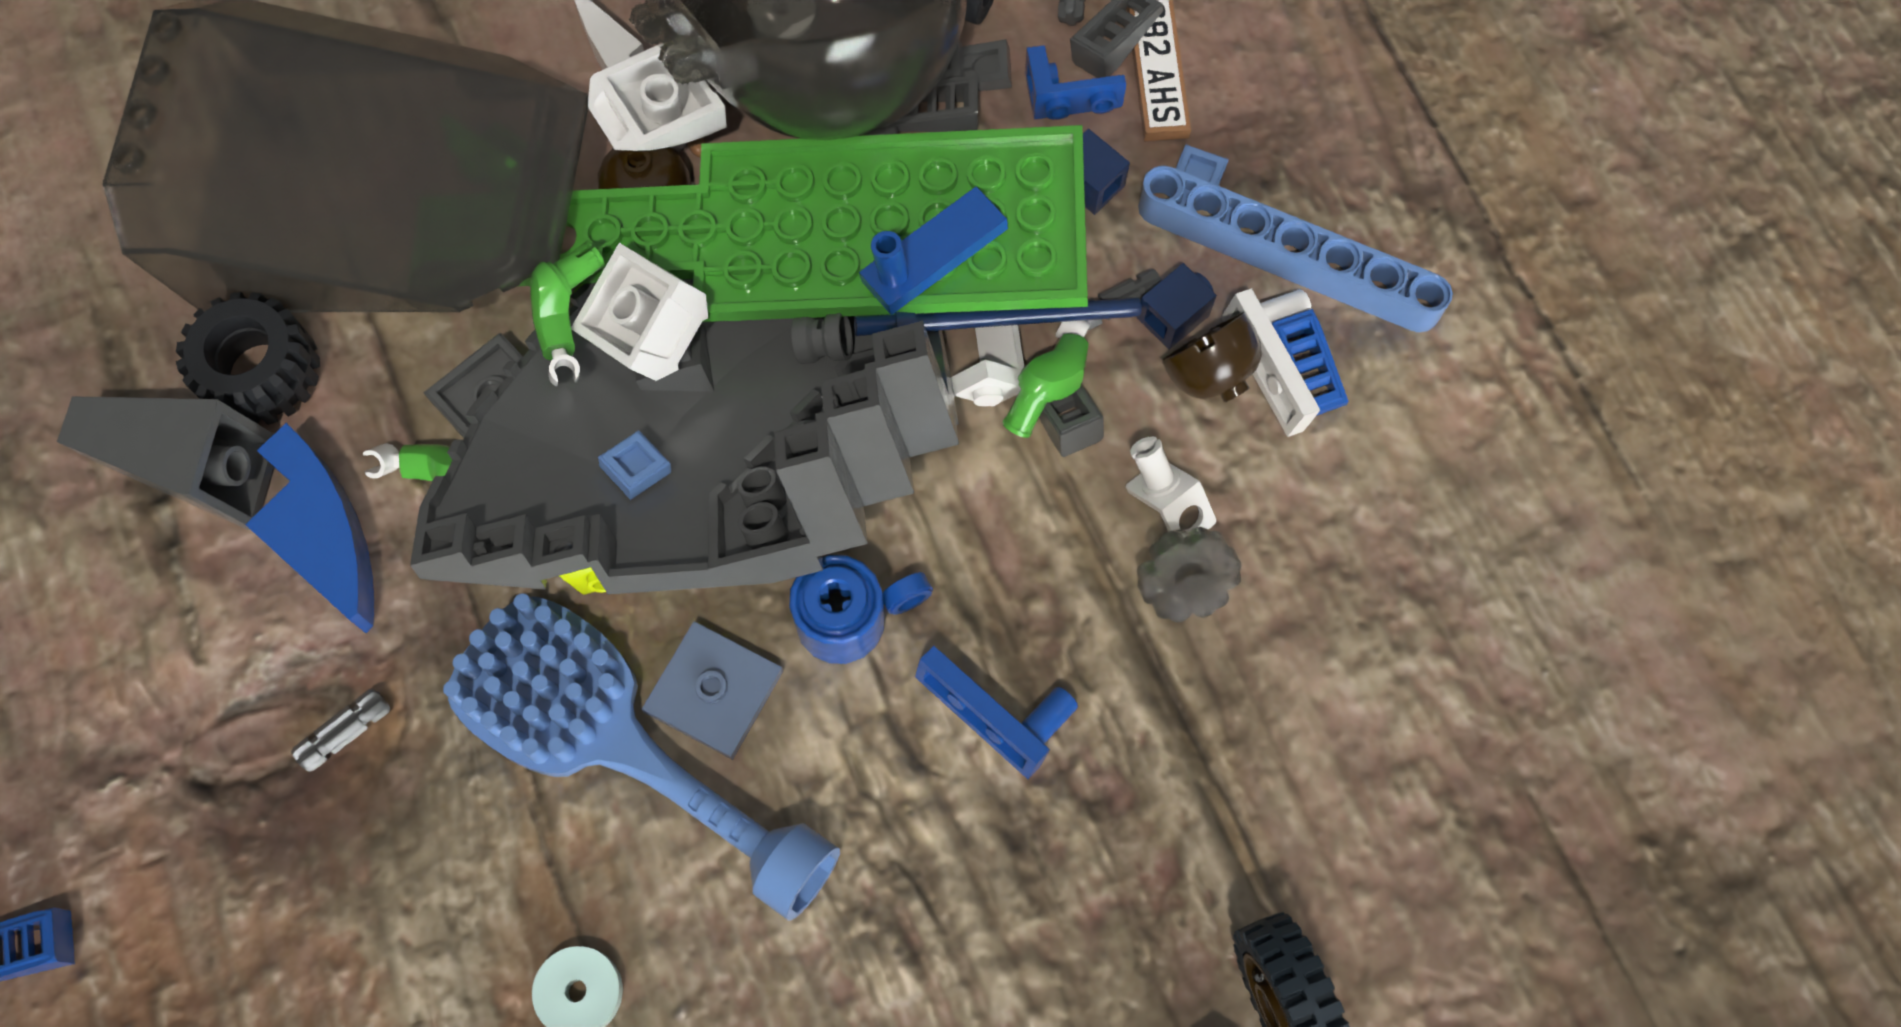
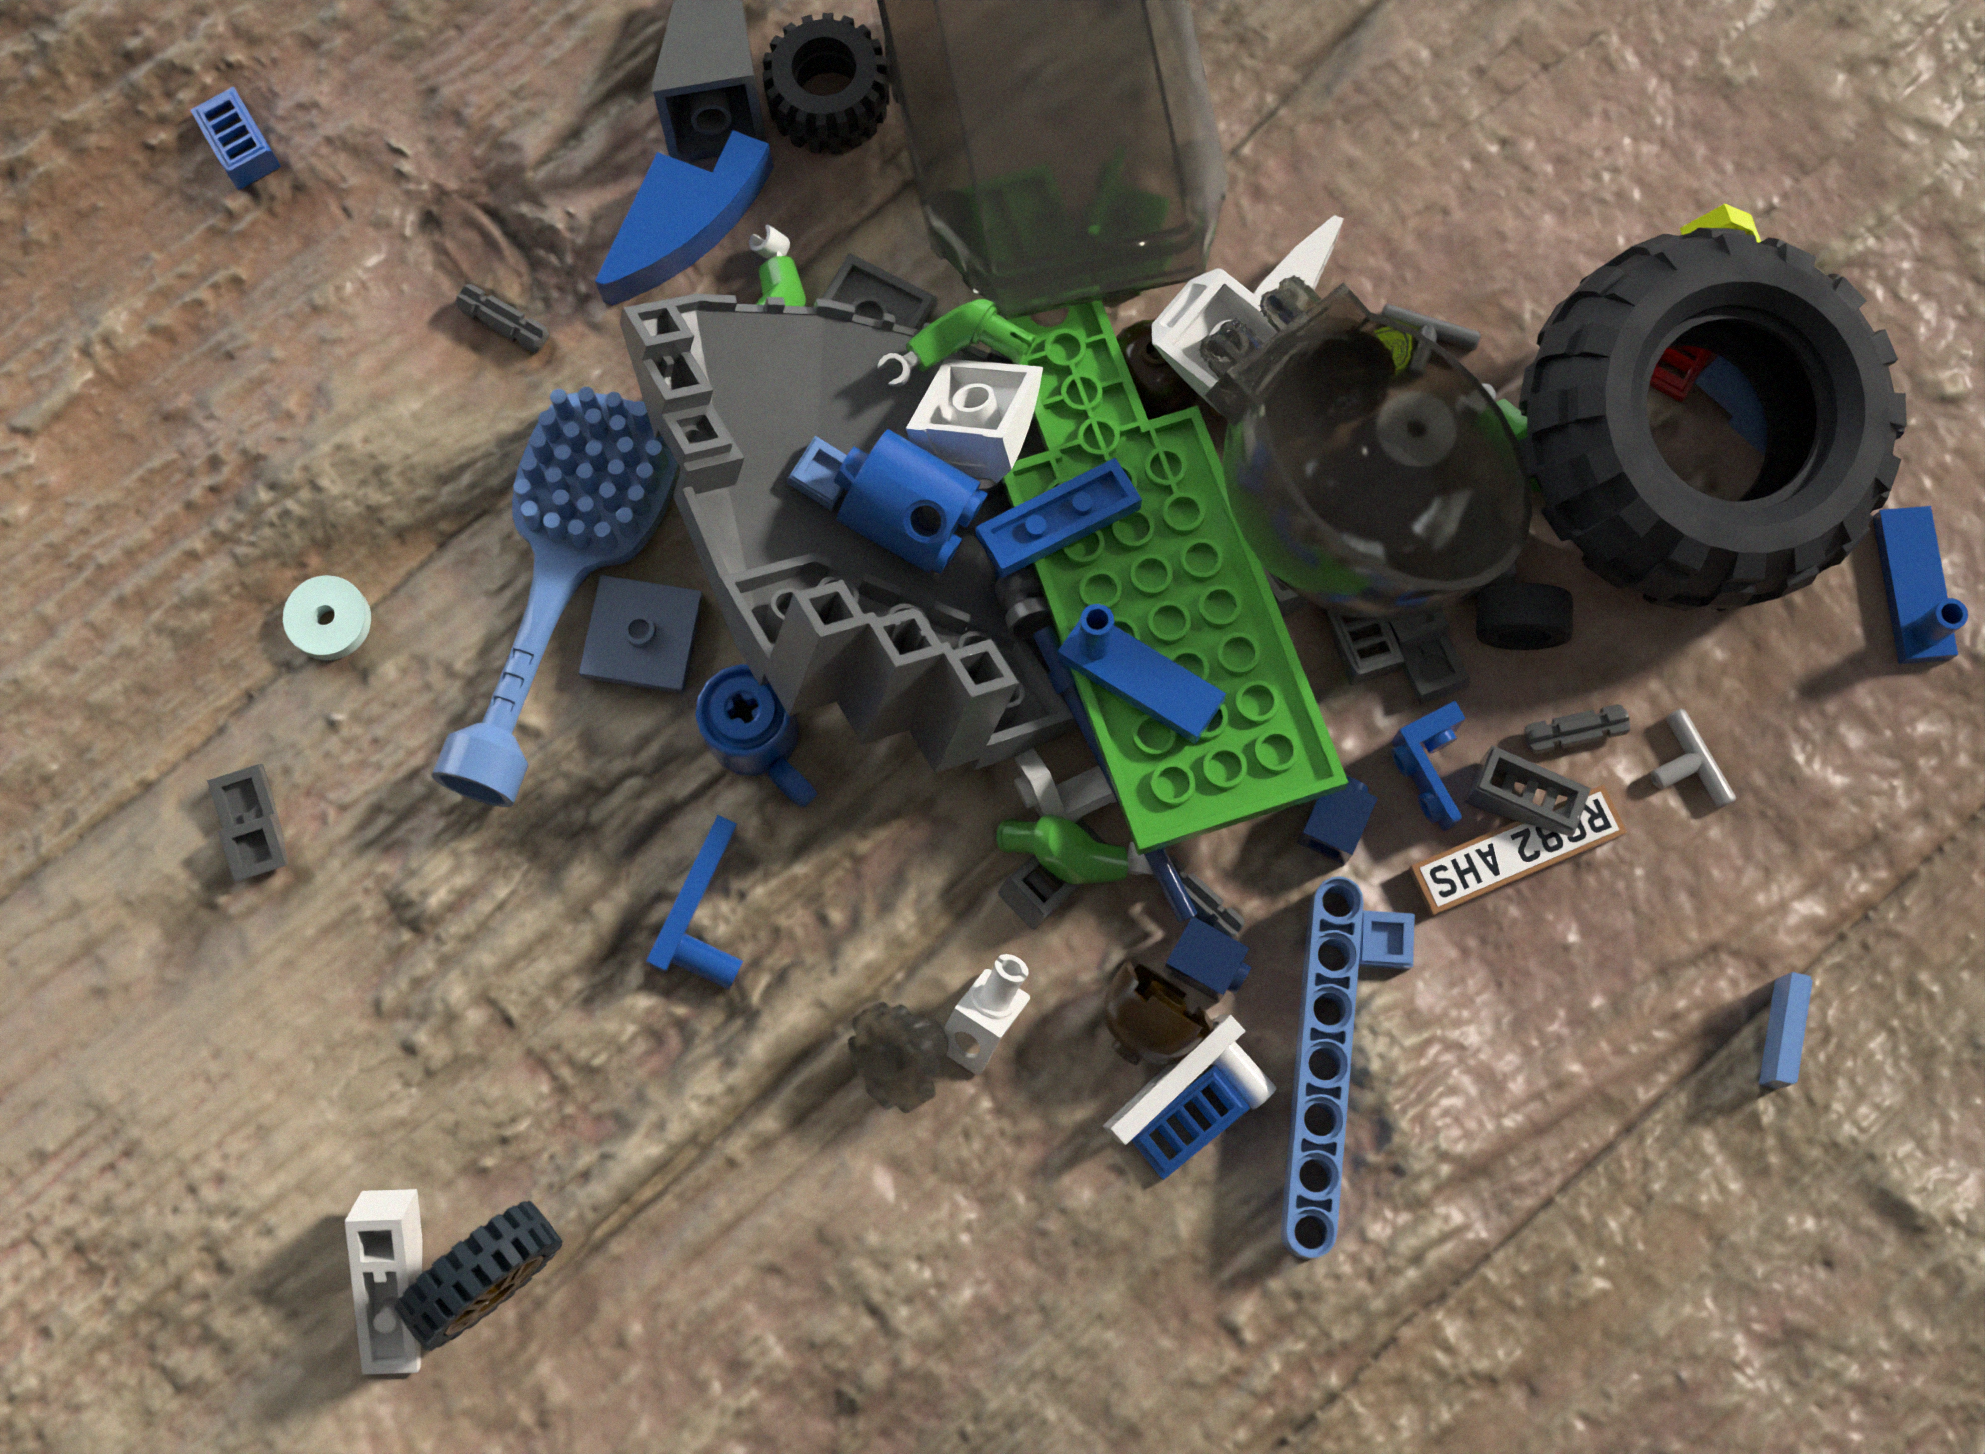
camera: 75 degrees right, 5 degrees up
none -> blue cylinder [833,429,988,574]
none -> blue piece [975,458,1142,581]

